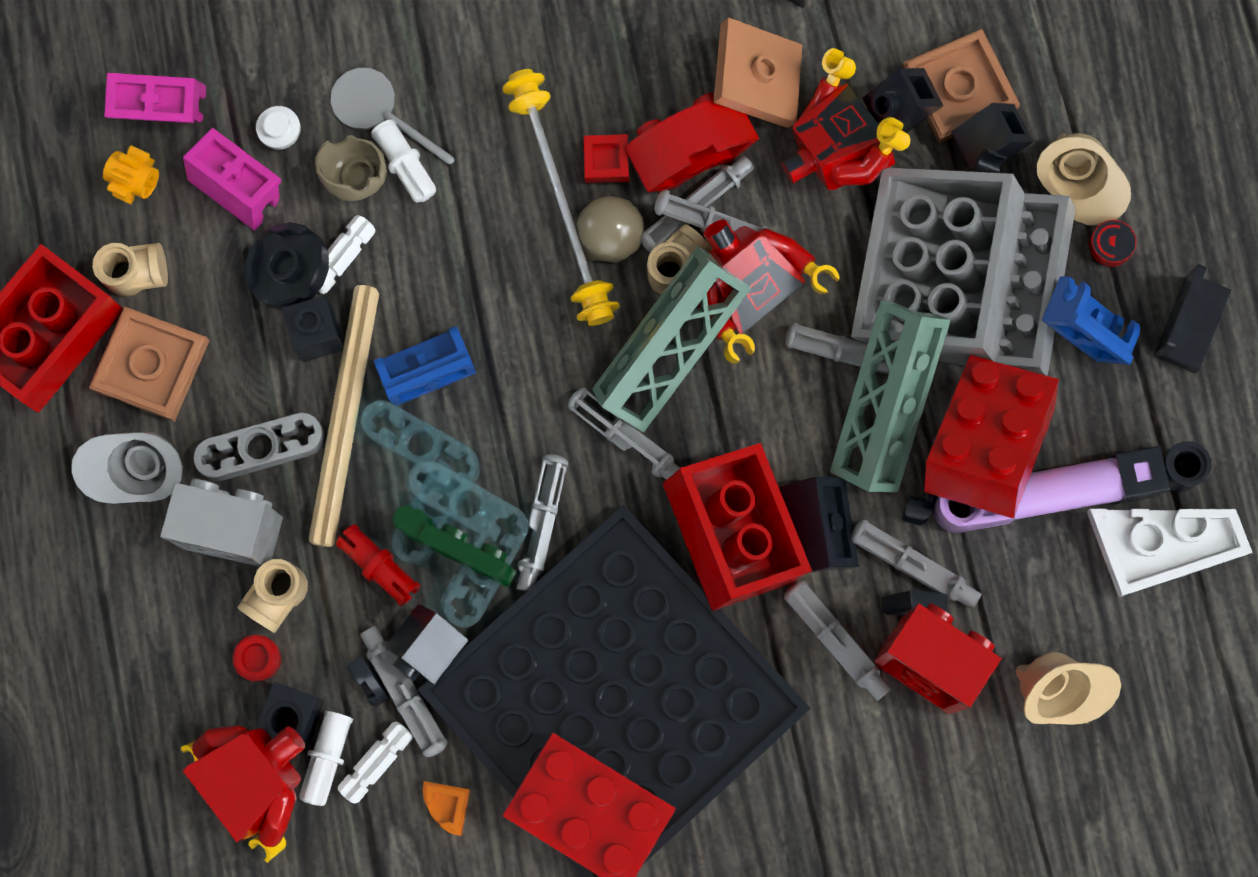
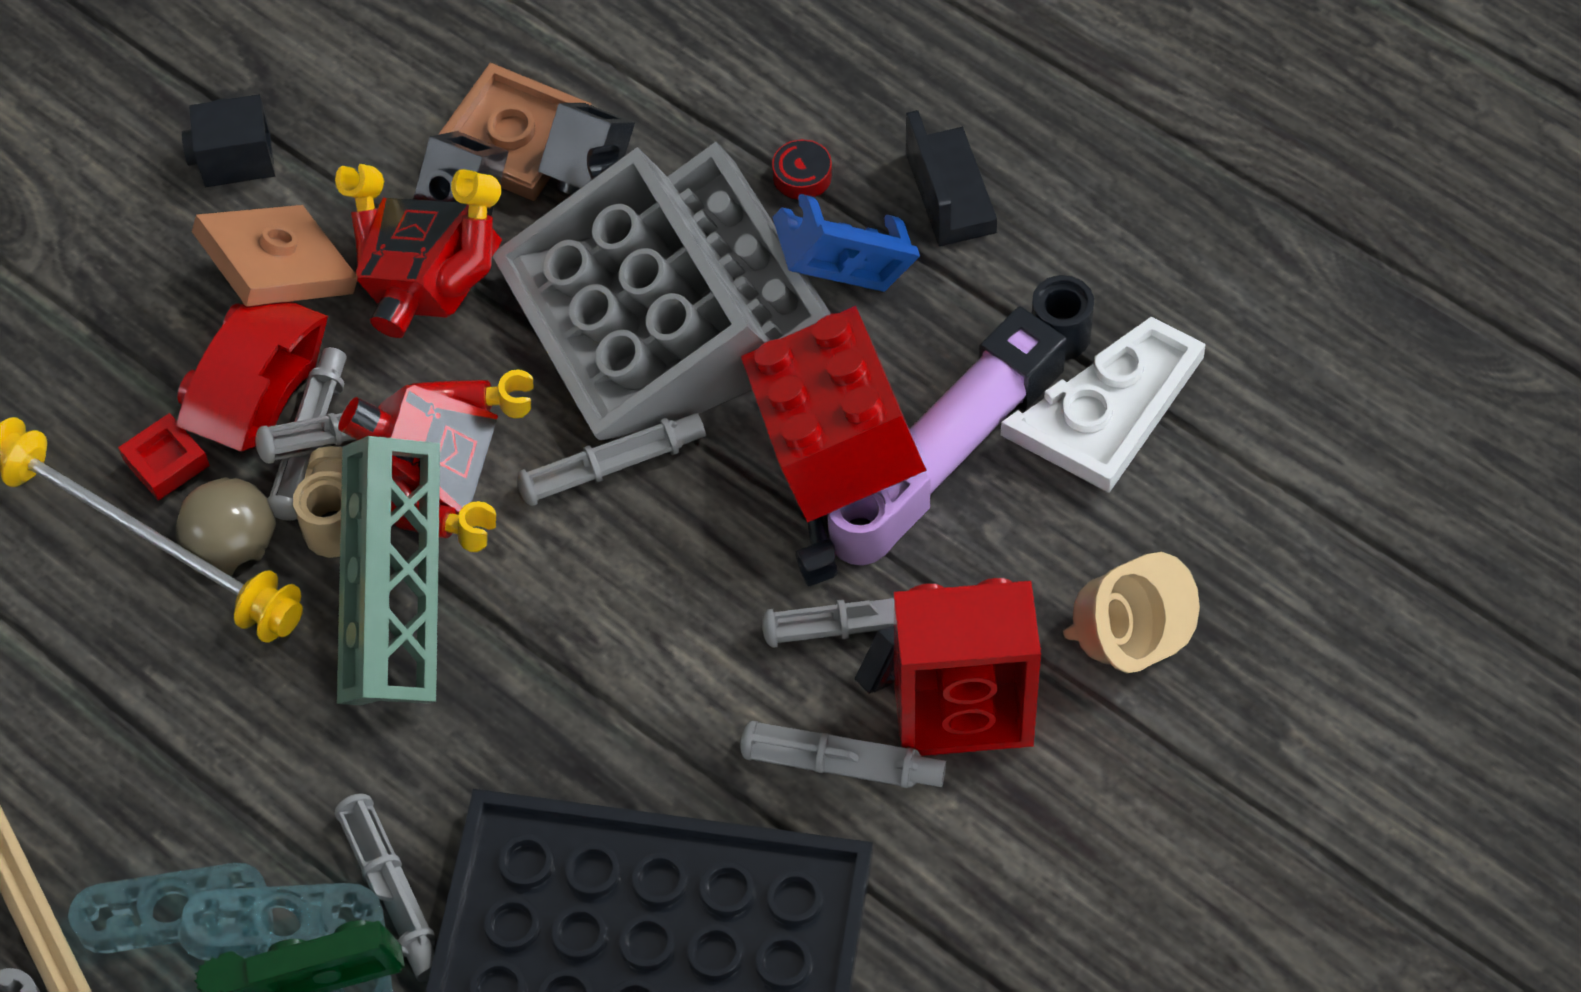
camera: 40 degrees left, 20 degrees down
blue hinge [373,325,476,407] -> none
light grey piece [568,388,680,480] -> none
red brick [662,443,812,611] -> none
black panel [779,477,859,574] -> none
sand green fence [830,300,951,492] -> none
tan piece [1037,133,1131,225] -> none

